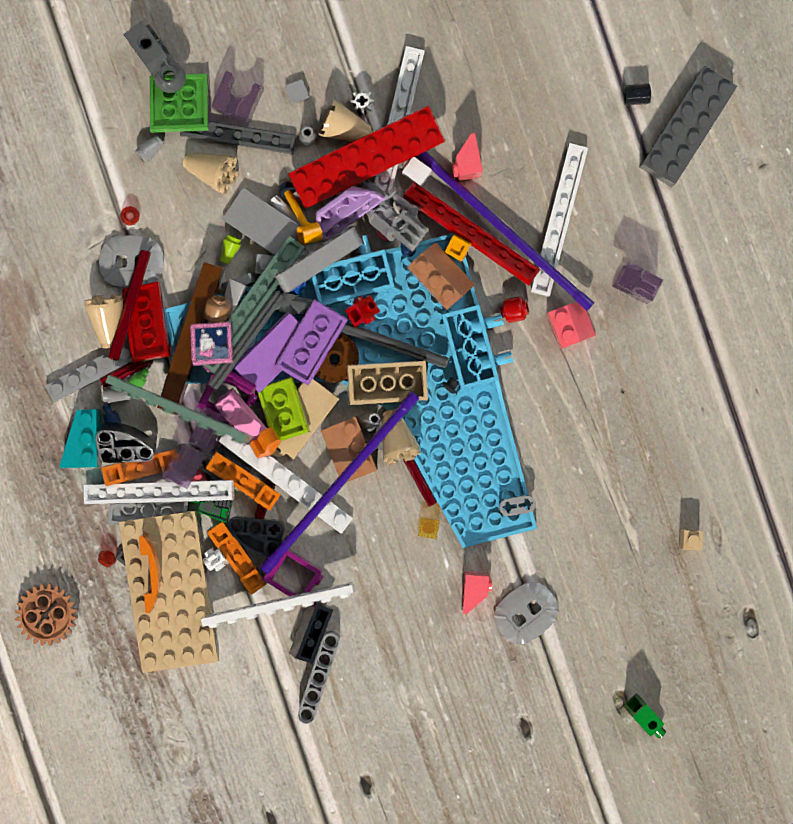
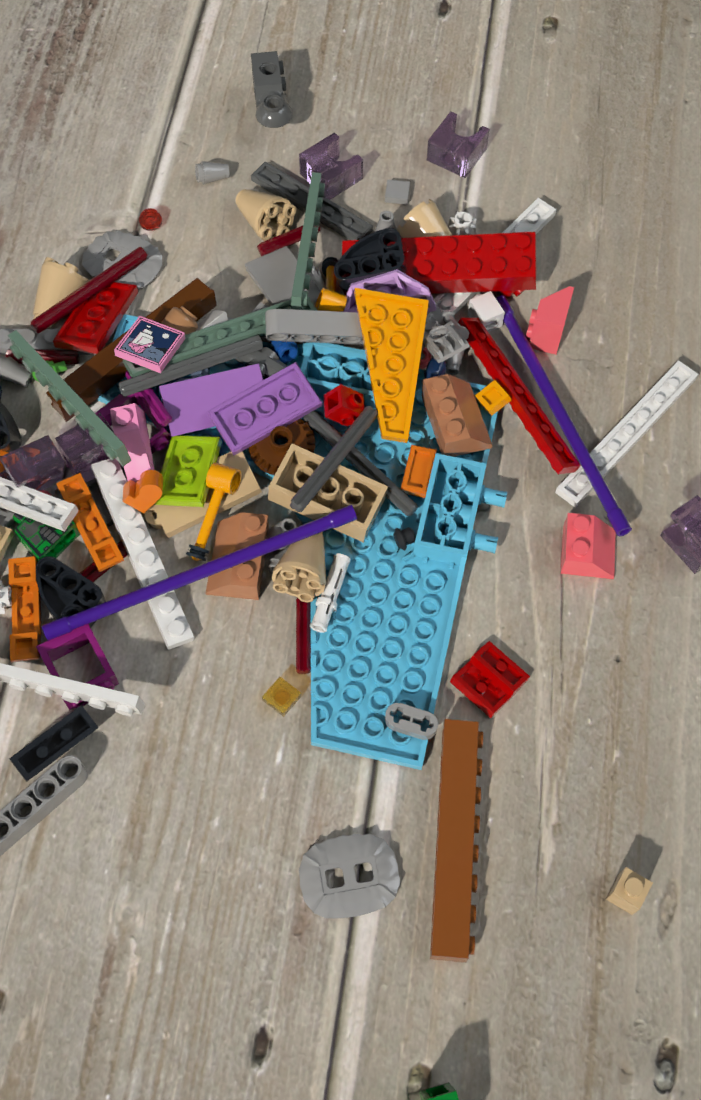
camera: 25 degrees right, 25 degrees down
bright green plate [149,73,209,133] -> none
lime cone [219,234,241,264] -> none
coral slope [462,571,492,614] -> none
red head [500,296,529,323] -> none
none -> light orange piece [186,462,241,561]
none -> dark red axle [257,225,321,256]
none -> dark grey axle [290,406,378,512]
none -> sand green plate [291,172,325,310]
none -> white pin [310,553,351,633]
none -> black beam [334,228,407,291]
none -> light orange wing [354,288,429,443]
none -> orange tile [401,445,437,498]
none -> clear purple piece [427,111,490,178]
none -> dark orange brick [430,719,483,963]
none -> red slope [450,641,530,718]

